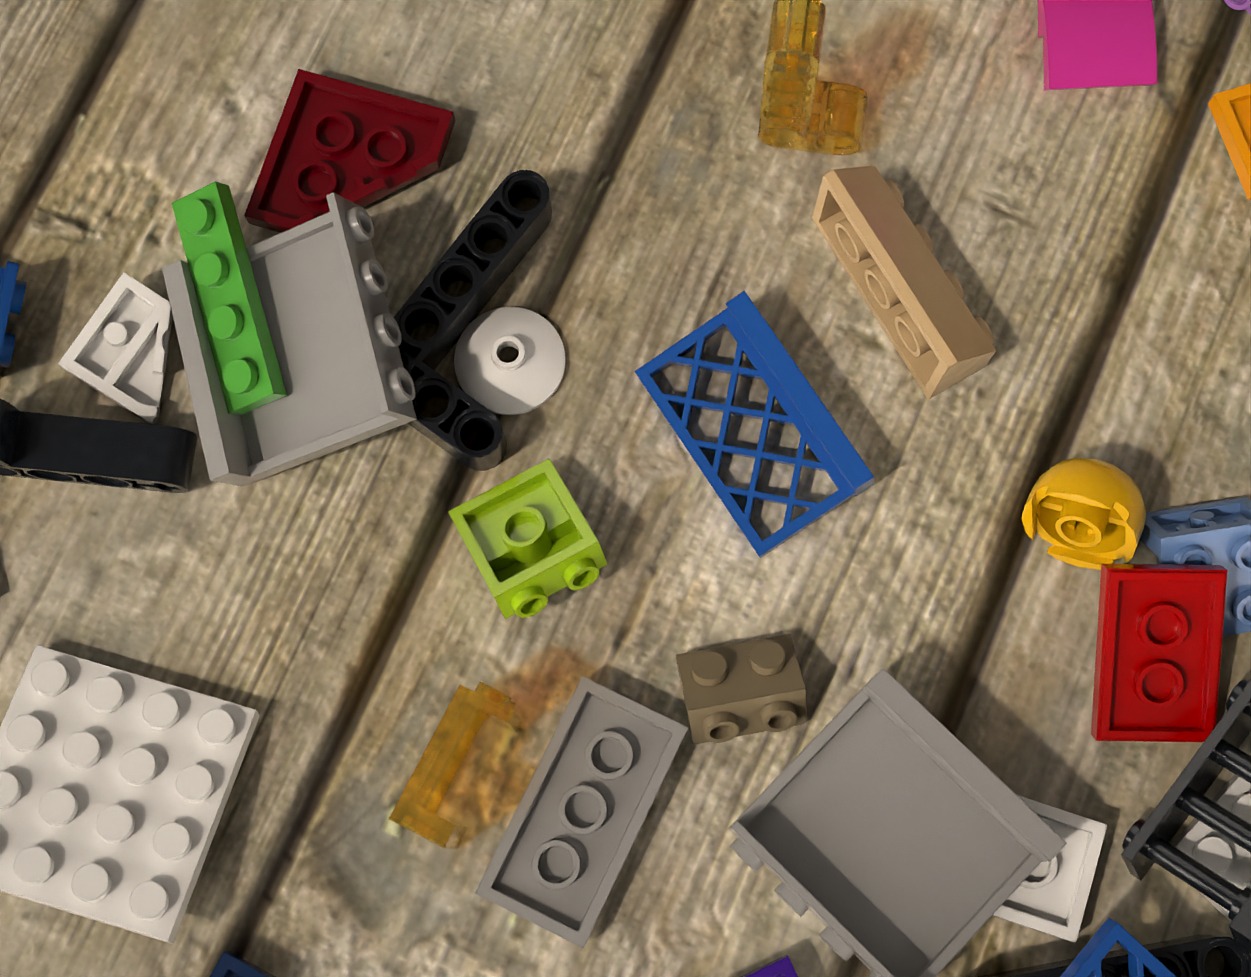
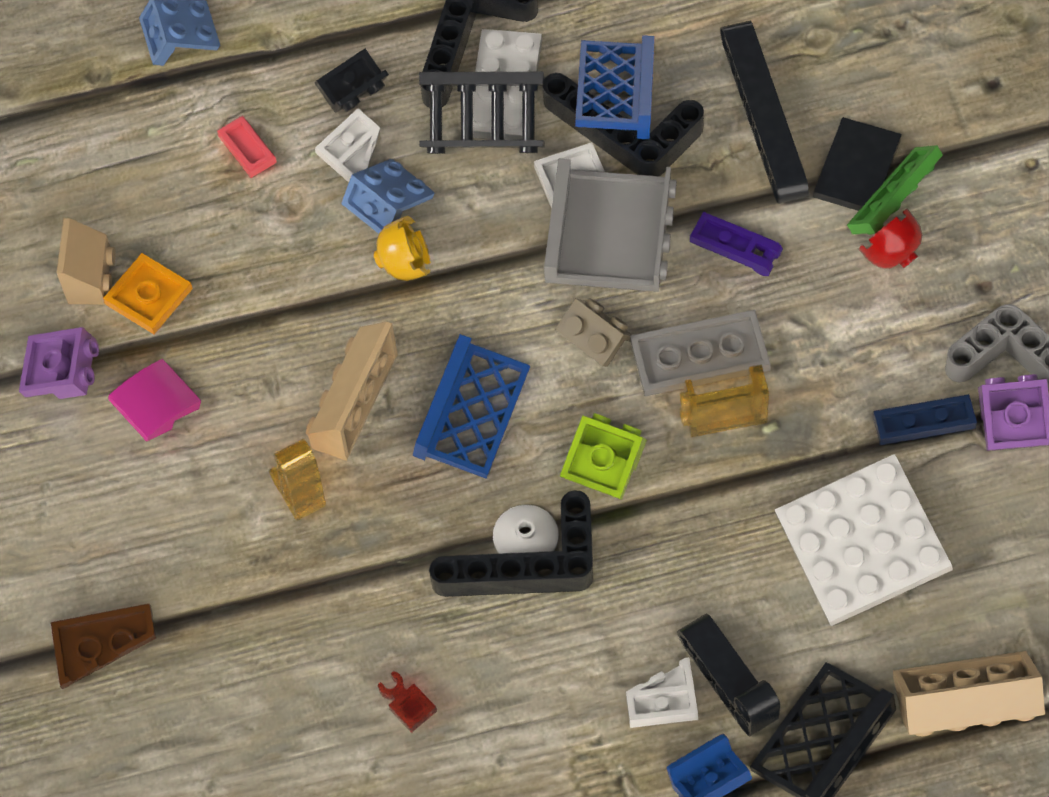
camera: 125 degrees left, 15 degrees down
light grey panel [162,192,417,487] -> none
bright green plate [172,181,287,415] -> none
dark red plate [244,69,456,233] -> none
red tile [1091,564,1228,742] -> none
none -> clear red plate [378,671,437,733]

